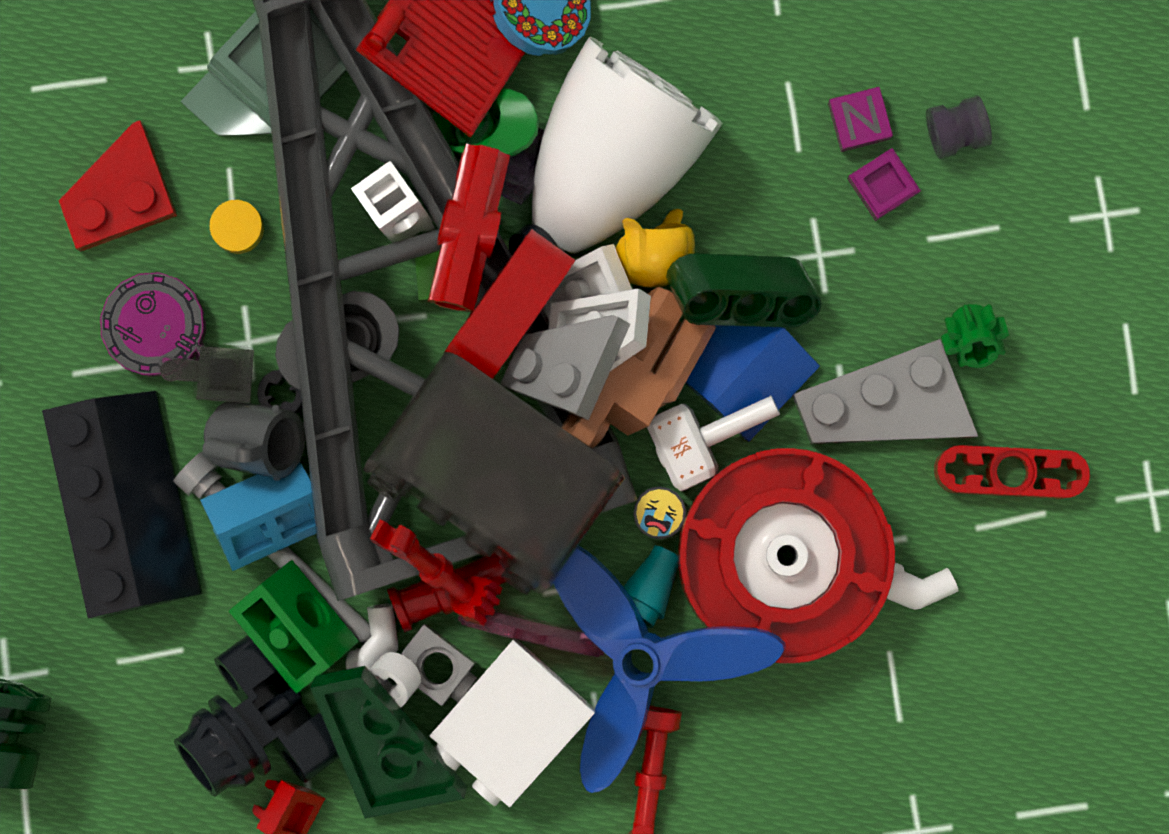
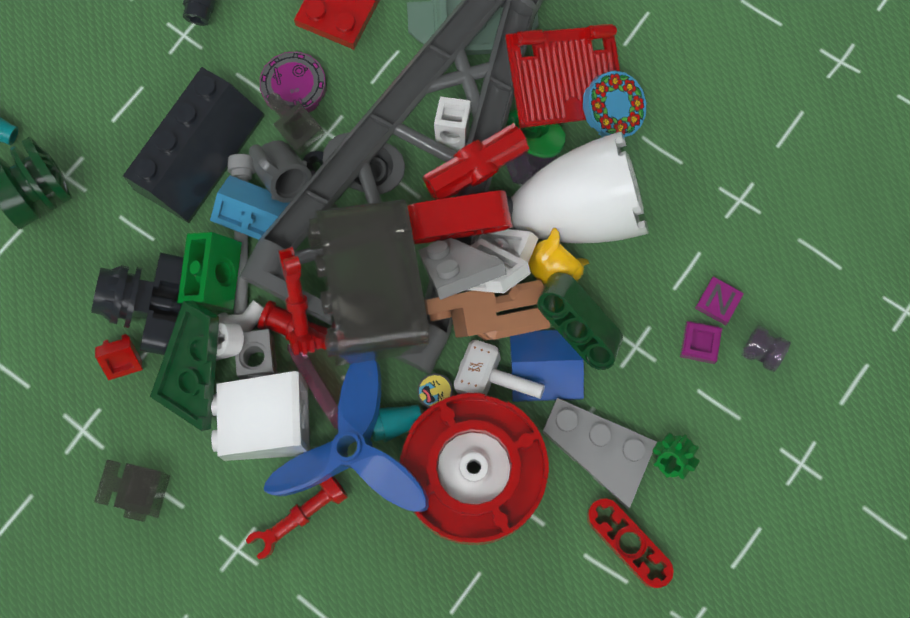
camera: 45 degrees right, 10 degrees down
yellow tile [210,200,264,254] -> none
white arm [887,563,958,610] -> none

